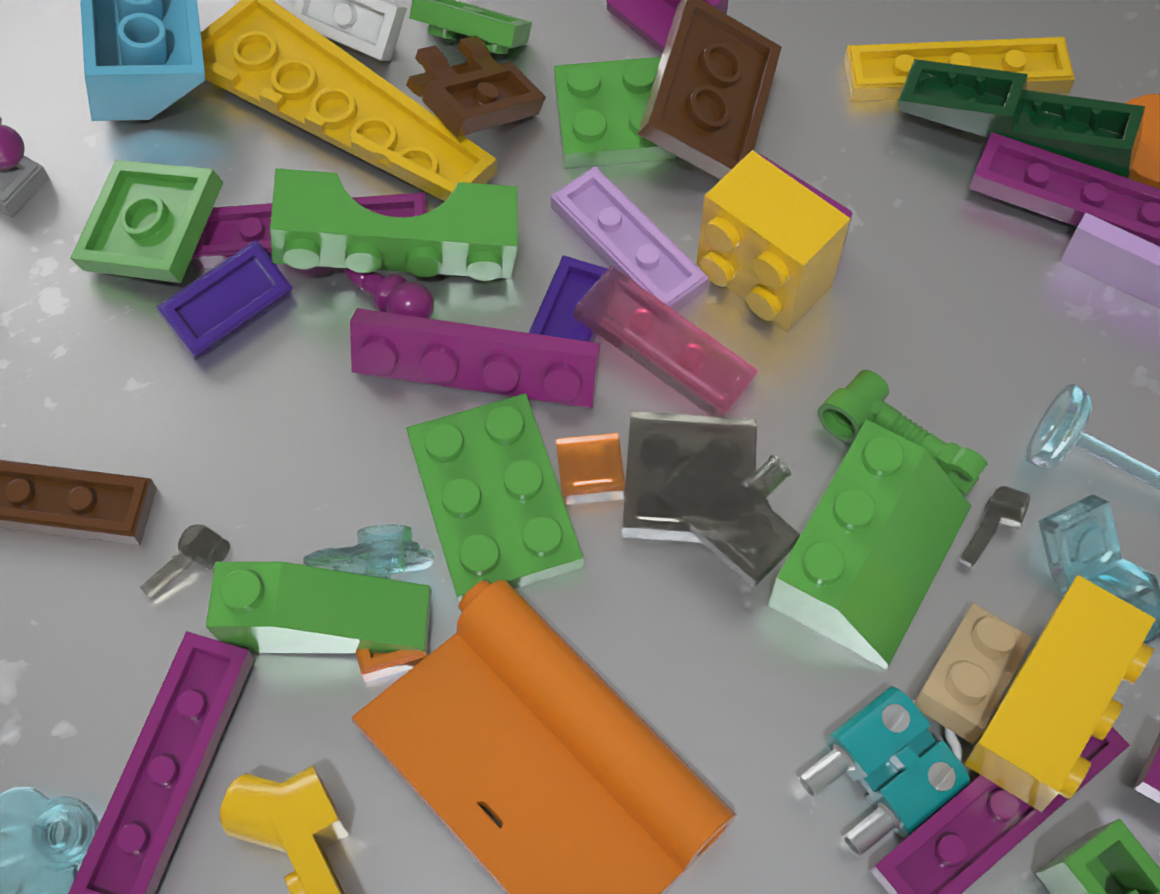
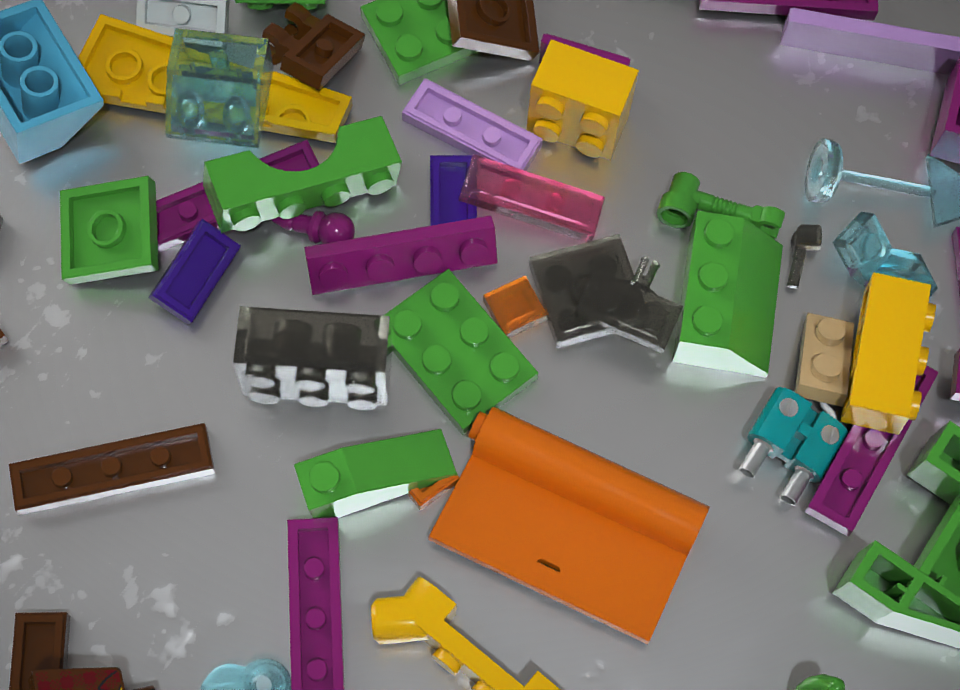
camera: 25 degrees left, 5 degrees up
clear smoke hand [140,524,230,599] -> none
clear light blue plate [303,524,435,579] -> none
none -> clear light blue slope [165,28,274,148]
none -> clear smoke brick [233,306,392,410]

